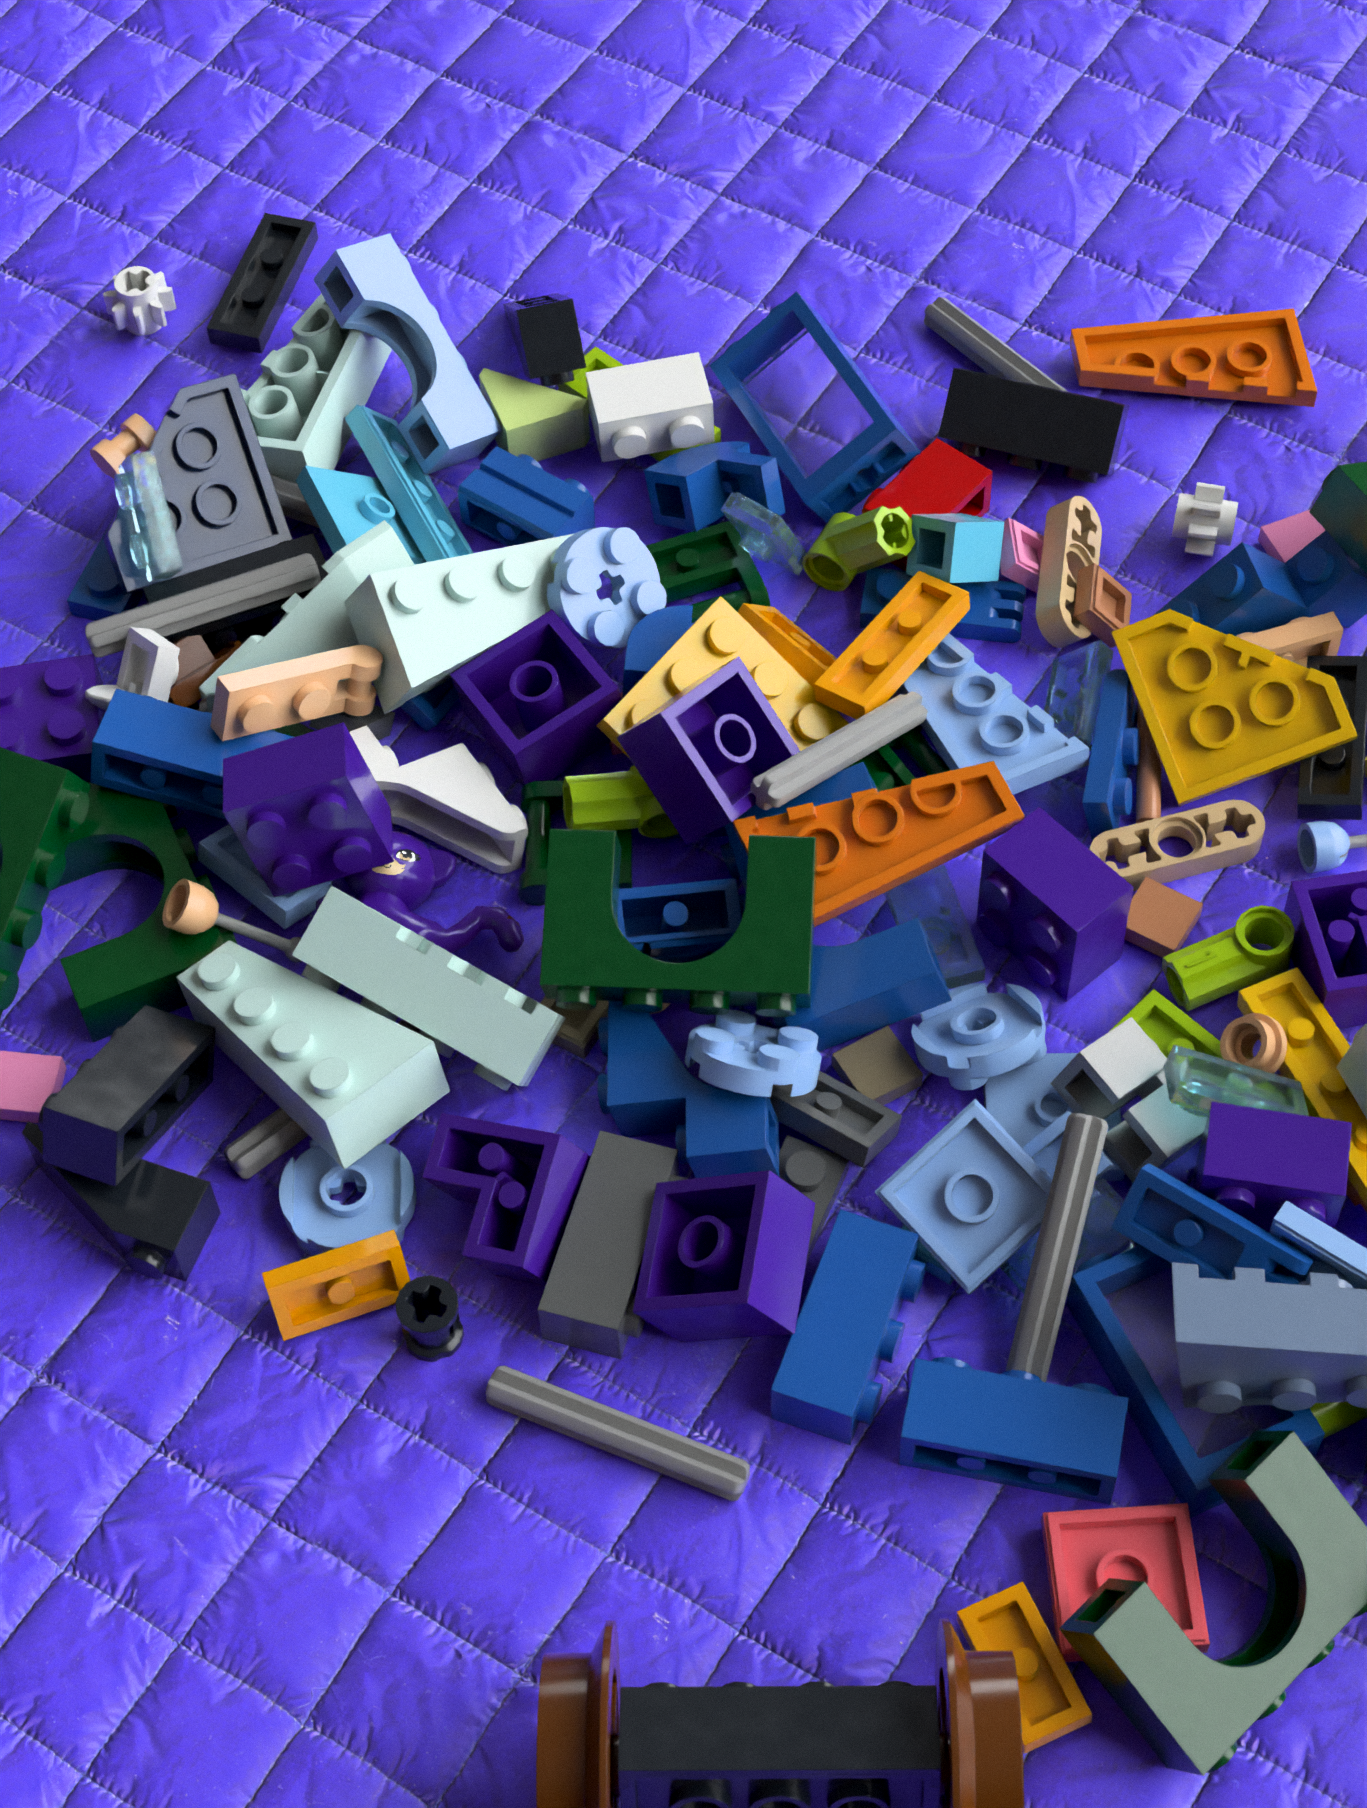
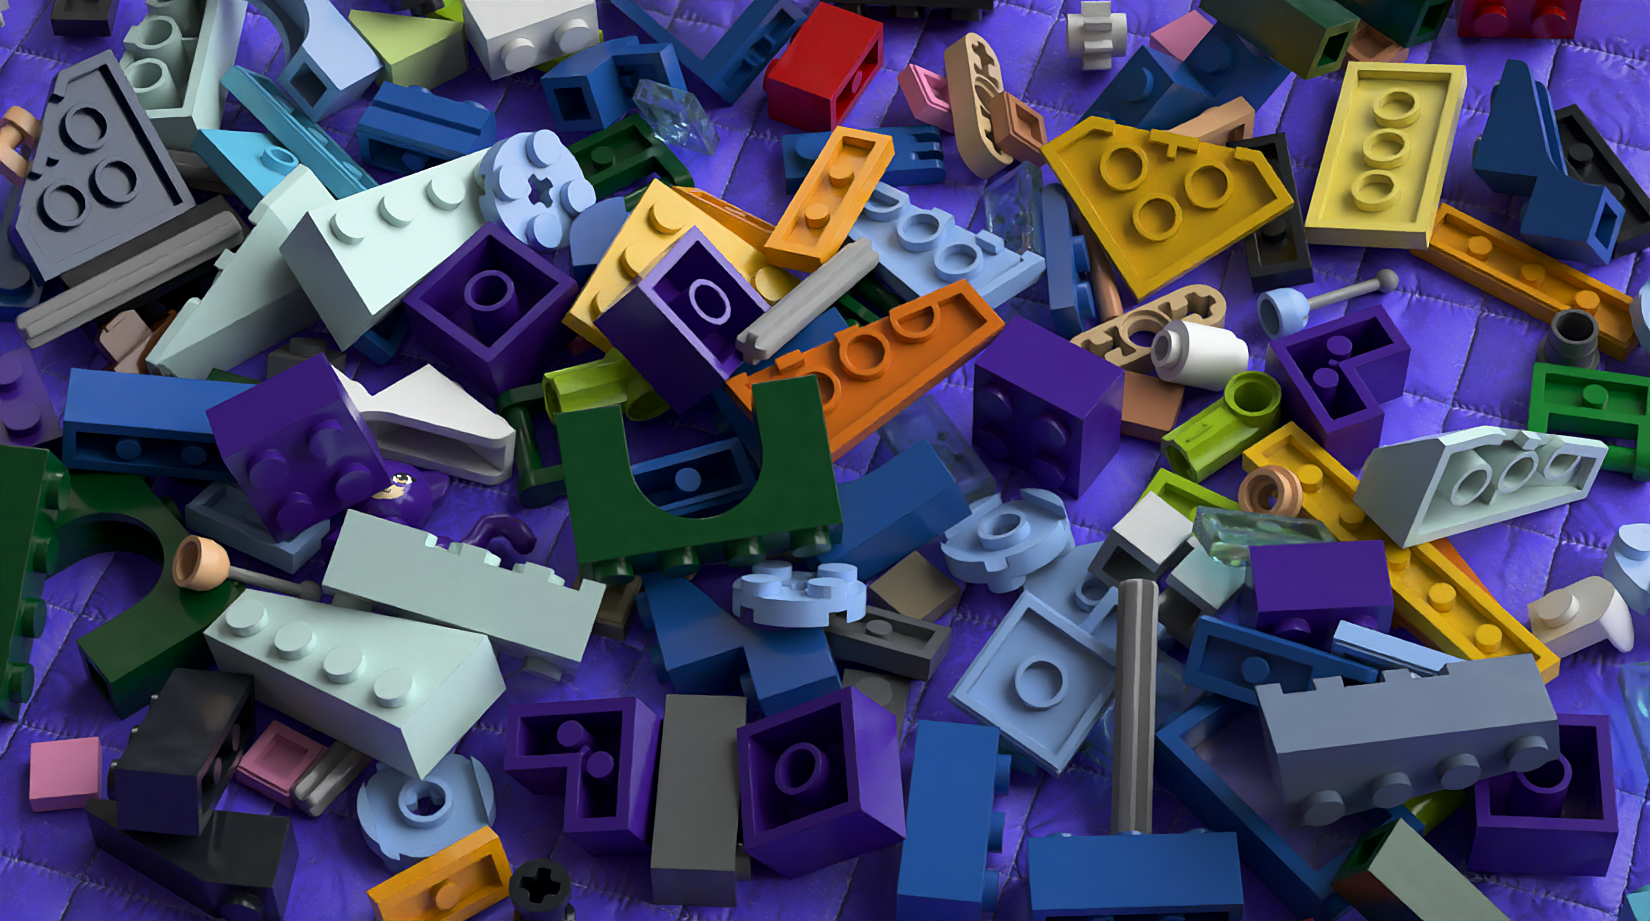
camera: 15 degrees left, 5 degrees down
white plate [85,627,180,711] -> none
clear light blue plate [114,450,184,583] -> none
light nougat plate [210,645,383,741] -> none
lime piece [802,506,916,592] -> none
medium azure brick [906,513,1005,583] -> none
none -> bright pink tile [235,720,328,810]
none -> white brick [1151,319,1249,391]

